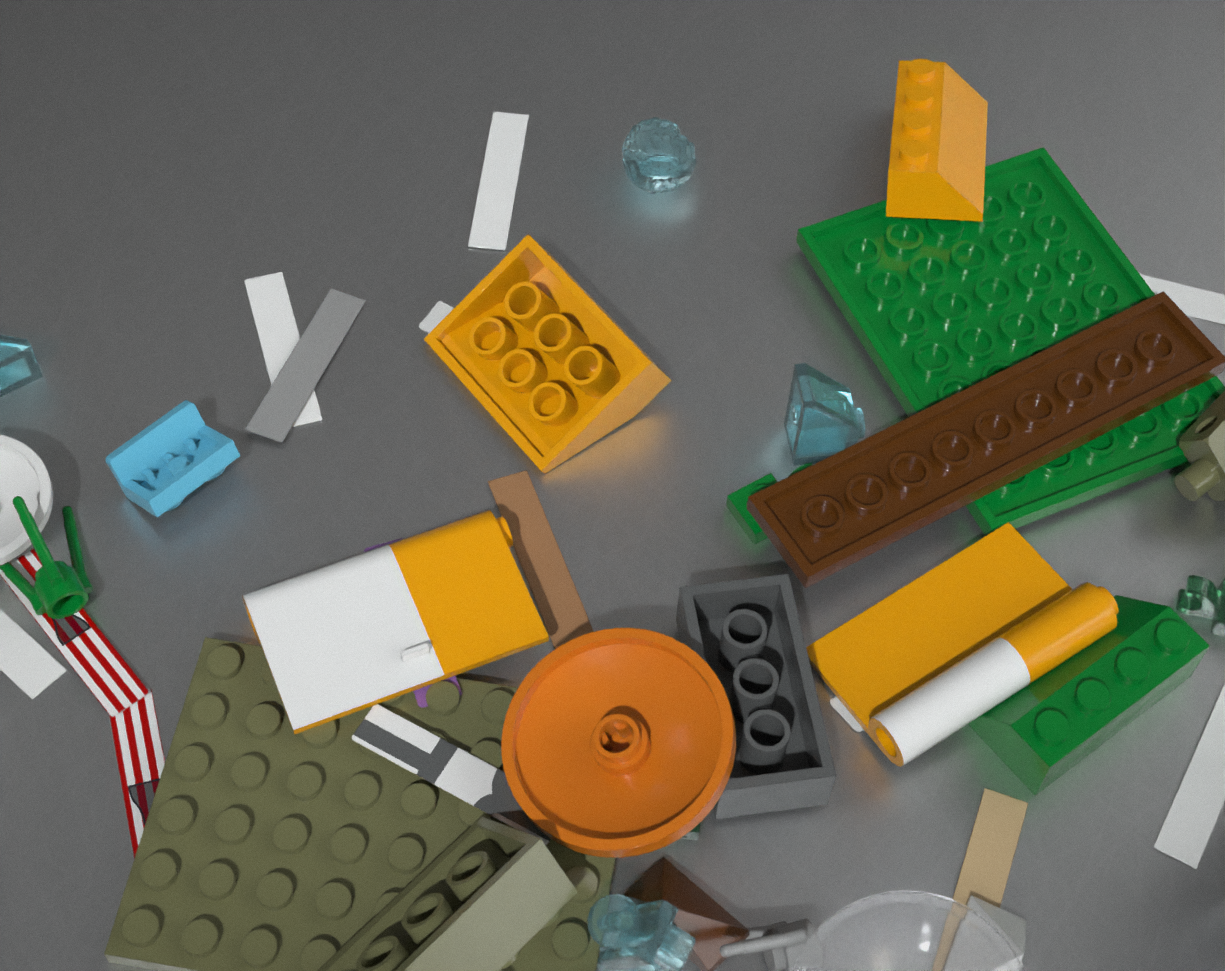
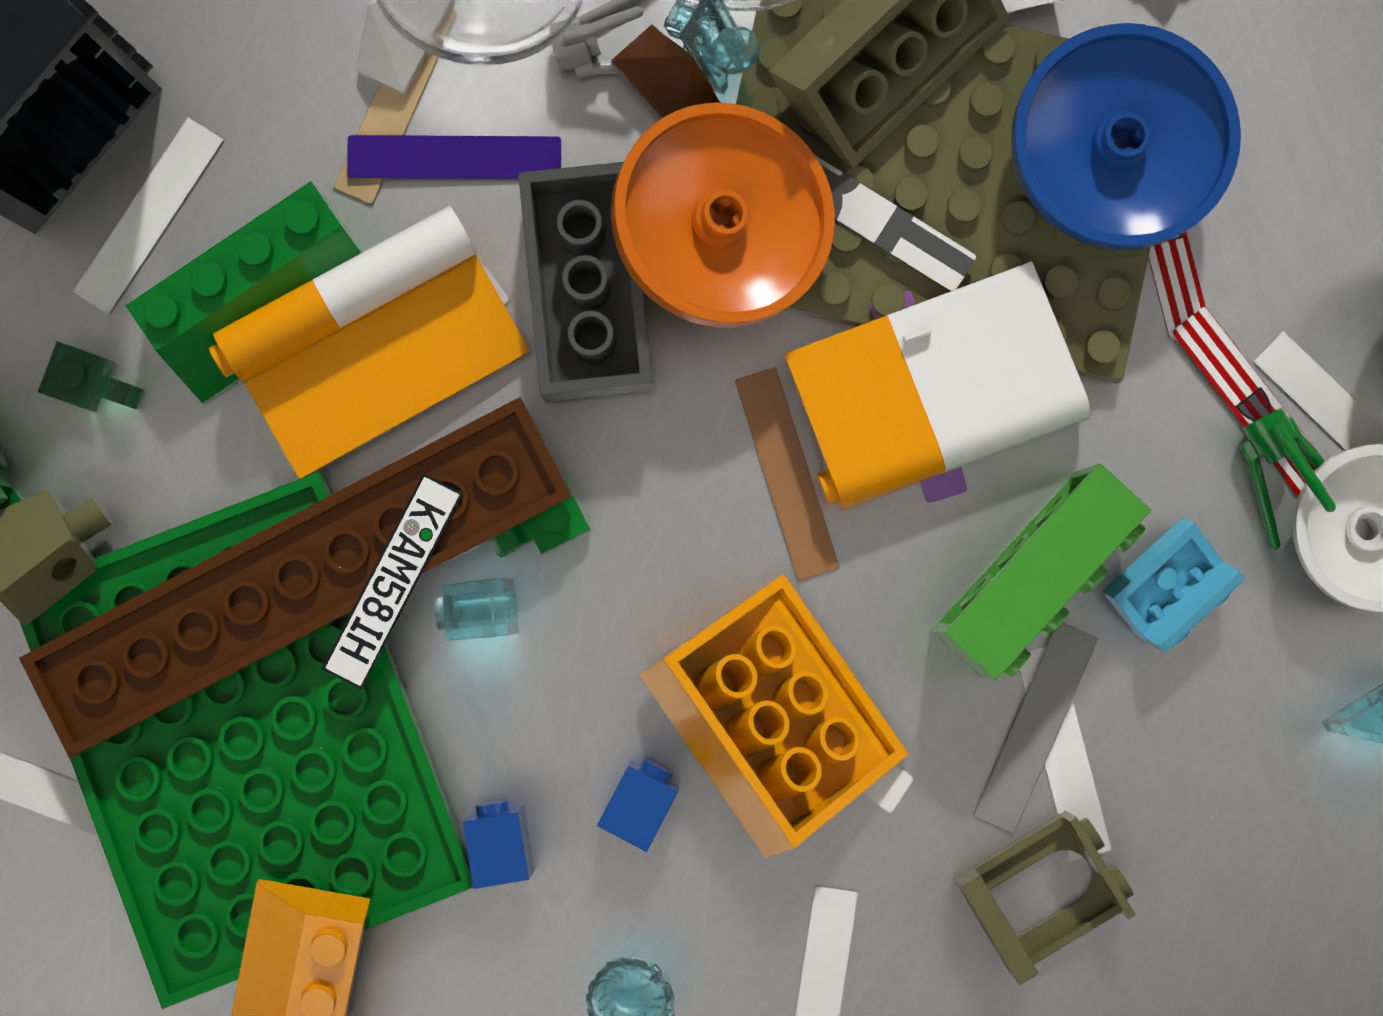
camera: 170 degrees left, 30 degrees up
none -> sticker [322,474,463,689]
none -> dark purple sticker [347,135,561,179]
none -> blue brick [463,799,534,889]
none -> blue brick [597,758,679,852]
none -> bright green brick [930,463,1151,680]
none -> olive panel [953,811,1136,985]
none -> blue dish [1011,23,1241,250]

